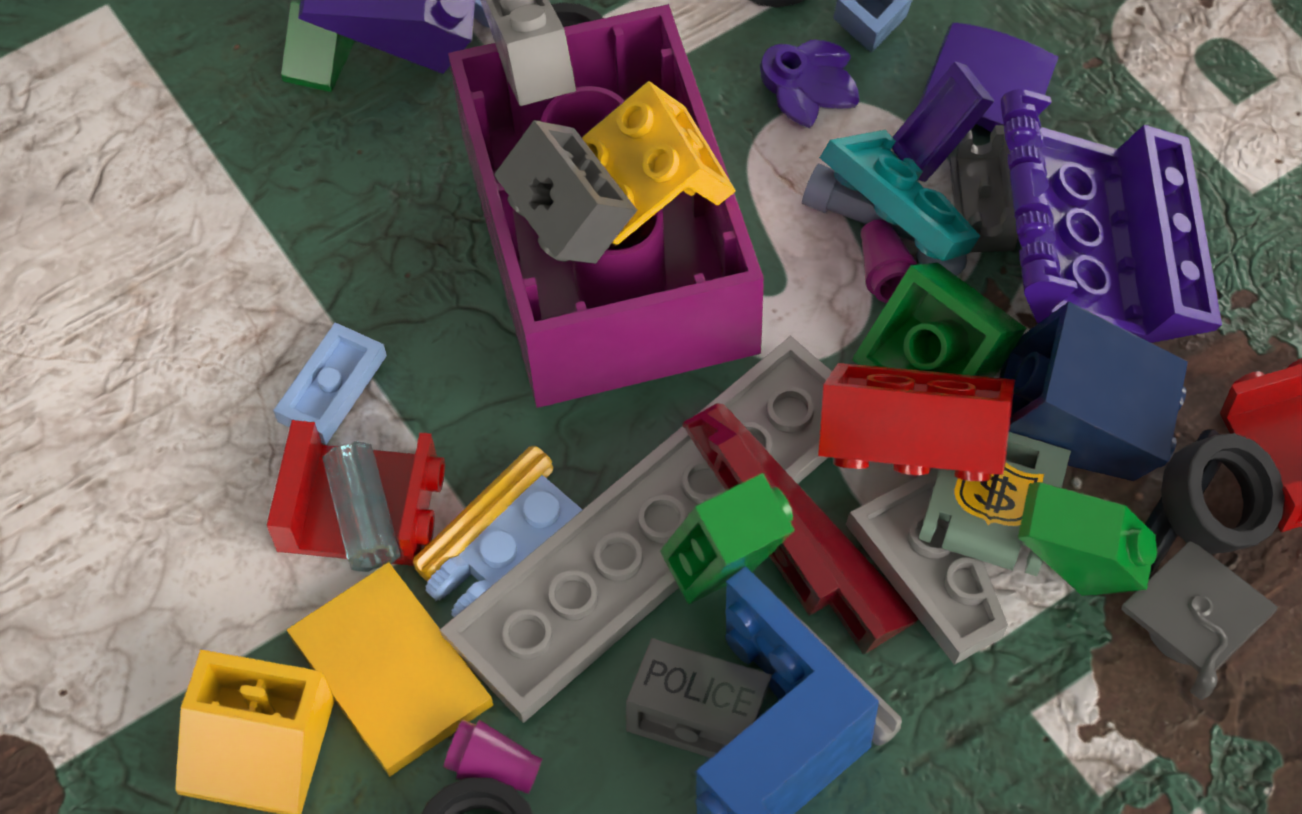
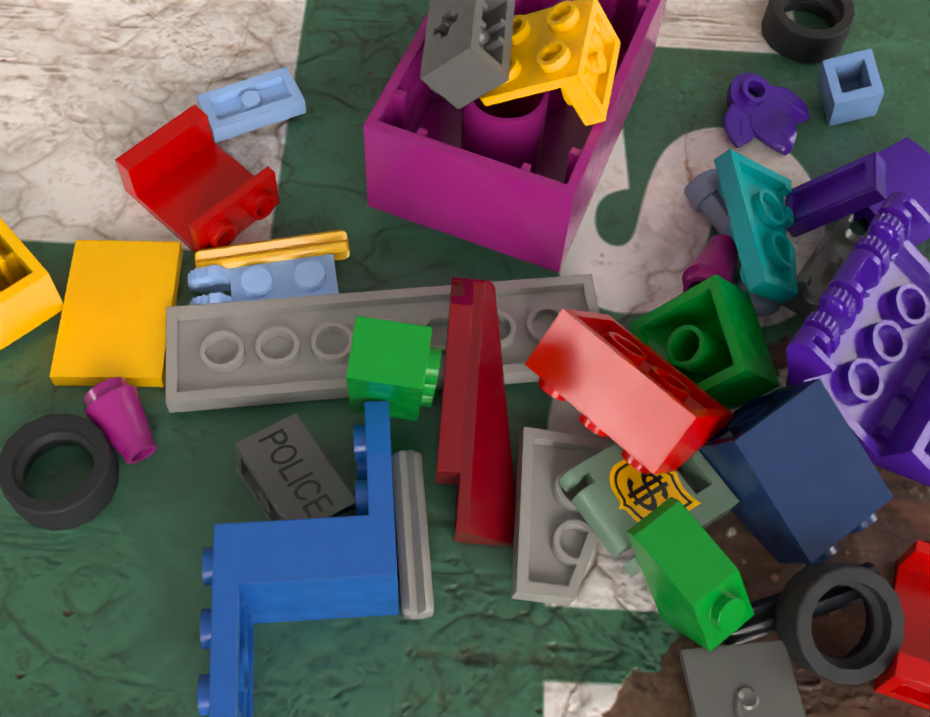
camera: 30 degrees right, 0 degrees up
clear light blue axle [322,441,401,572] -> none

